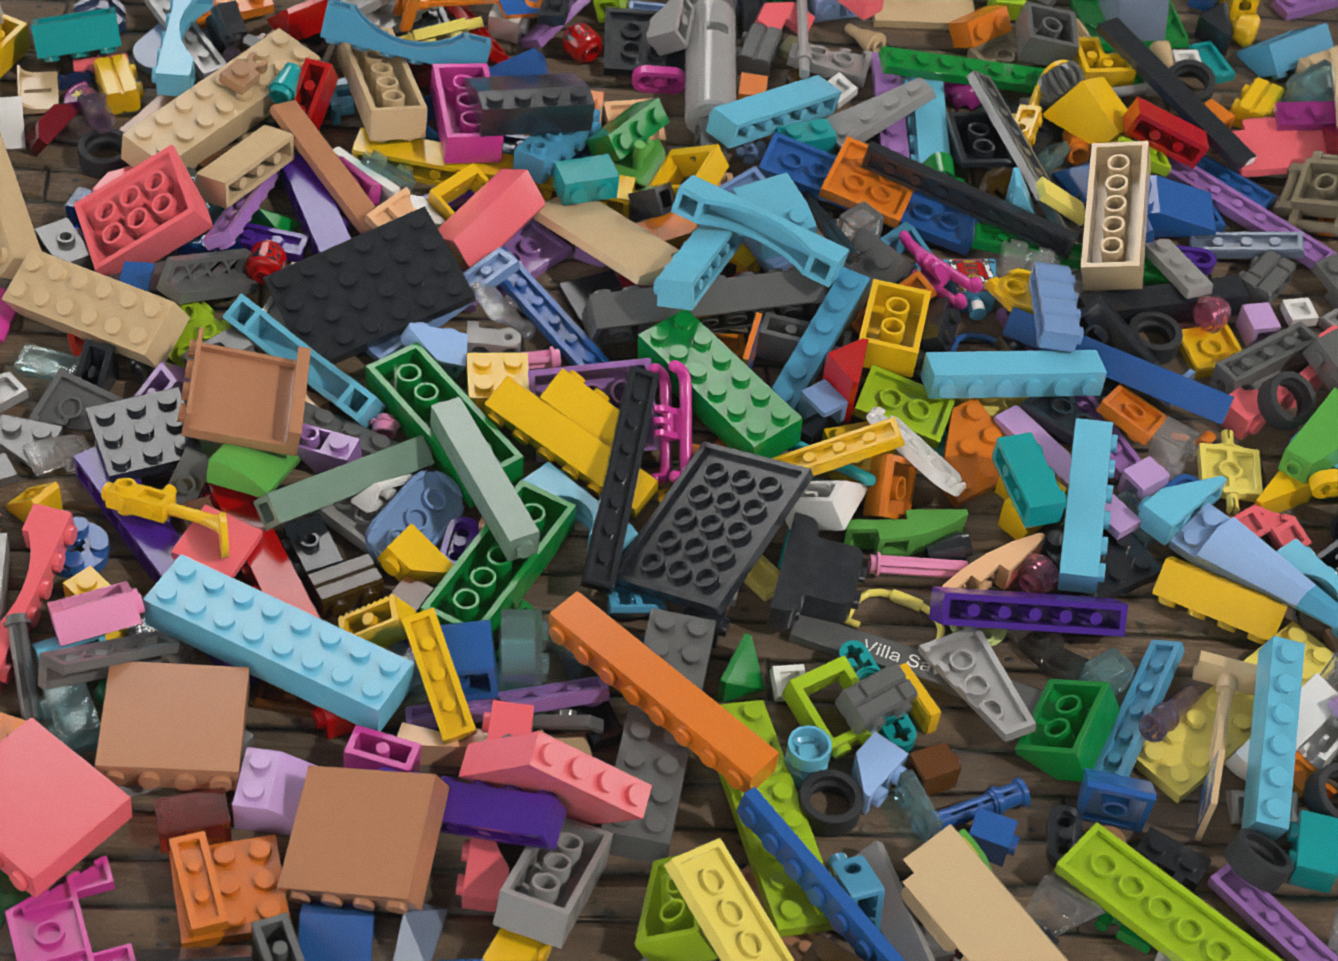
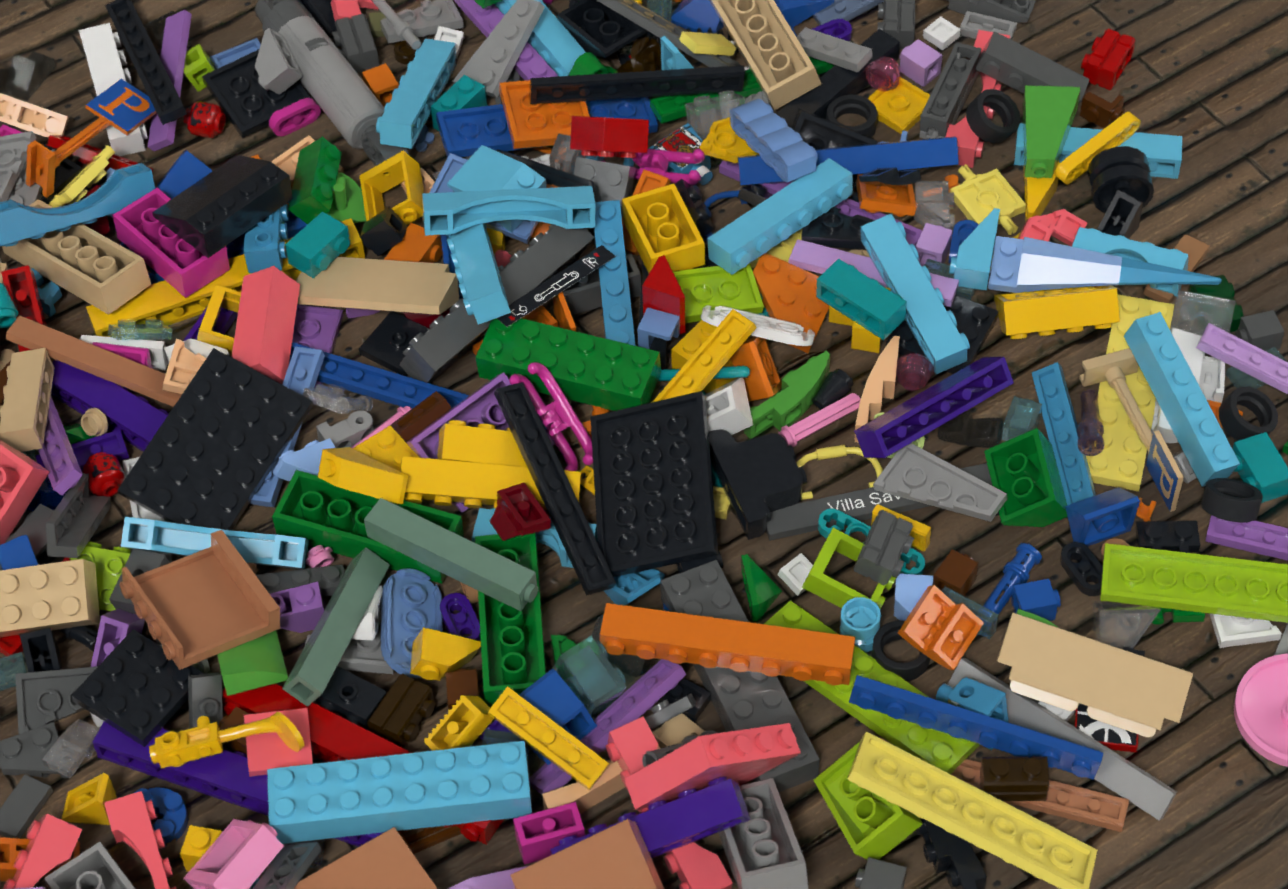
camera: 25 degrees left, 5 degrees up
none -> tan plate [81,408,108,436]
none -> yellow slope [318,447,408,504]
none -> reddish brown plate [391,391,452,442]
none -> dark red slope [489,483,551,541]
none -> black sticker [496,245,616,327]
none -> red brick [570,116,649,158]
none -> black slope [859,168,921,186]
none -> orange slope [898,585,984,670]
none -> orange hand [1136,498,1157,522]

